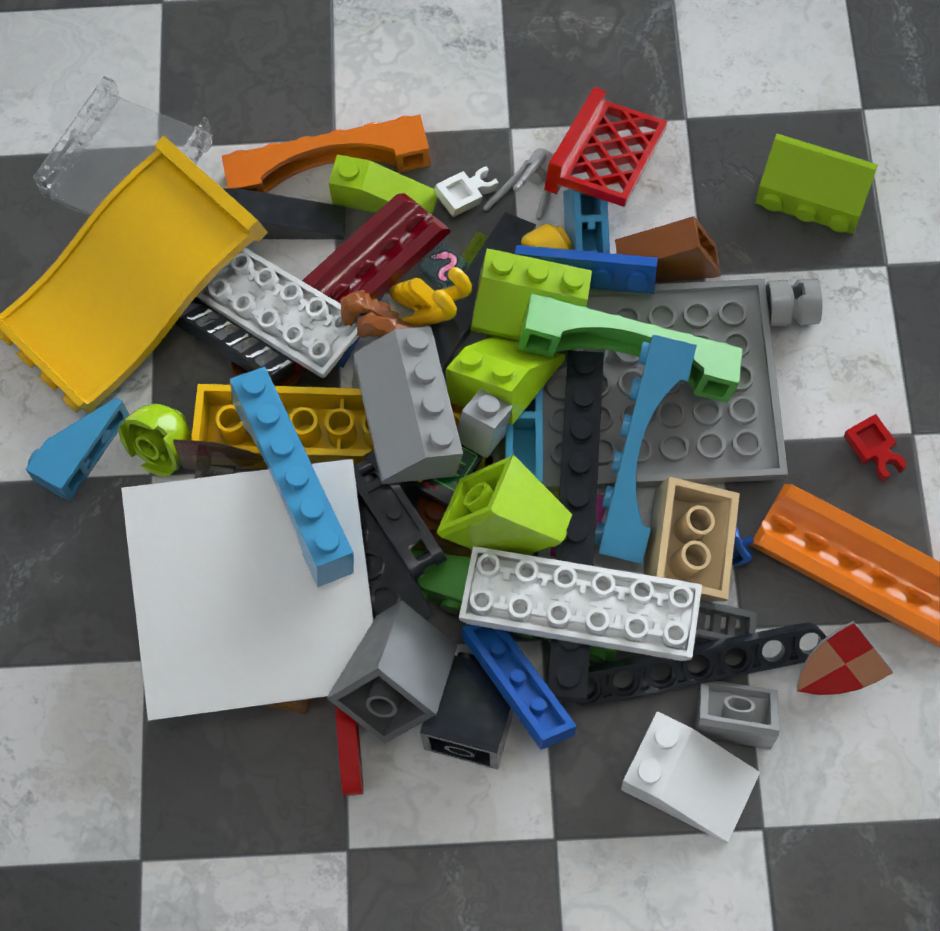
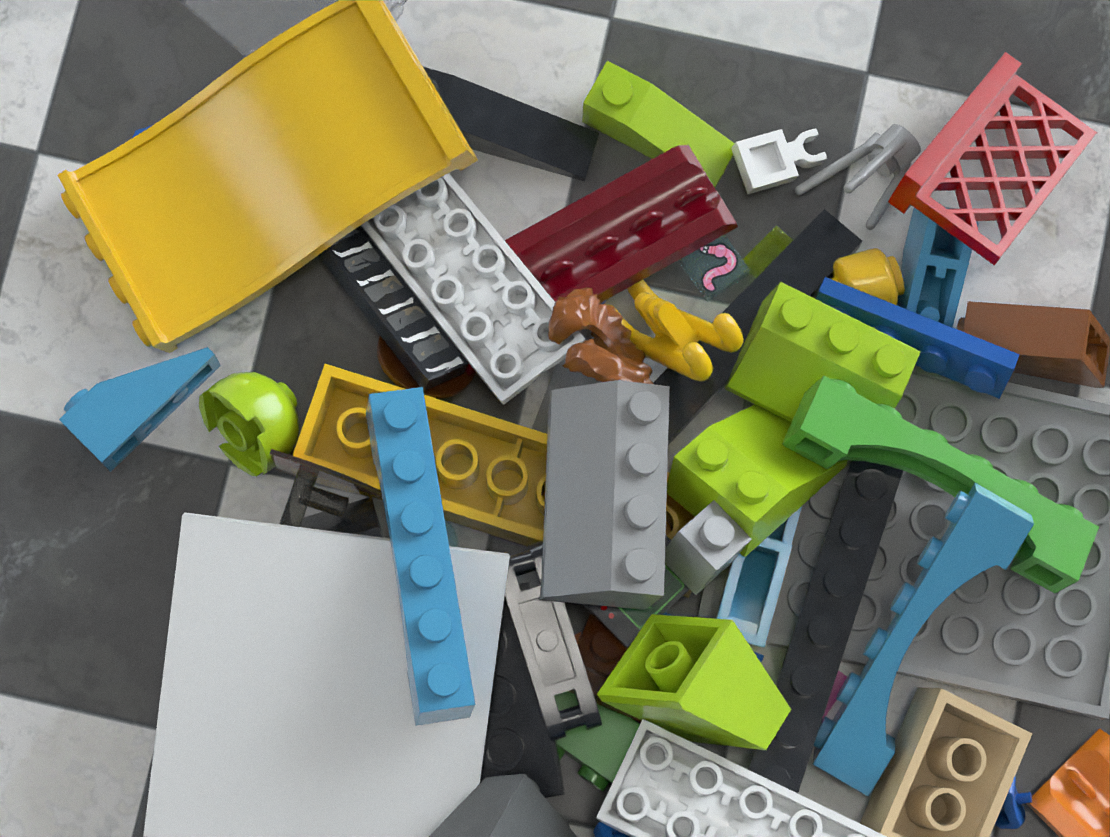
camera: 10 degrees right, 10 degrees up
orange arch [221,114,431,193] -> none

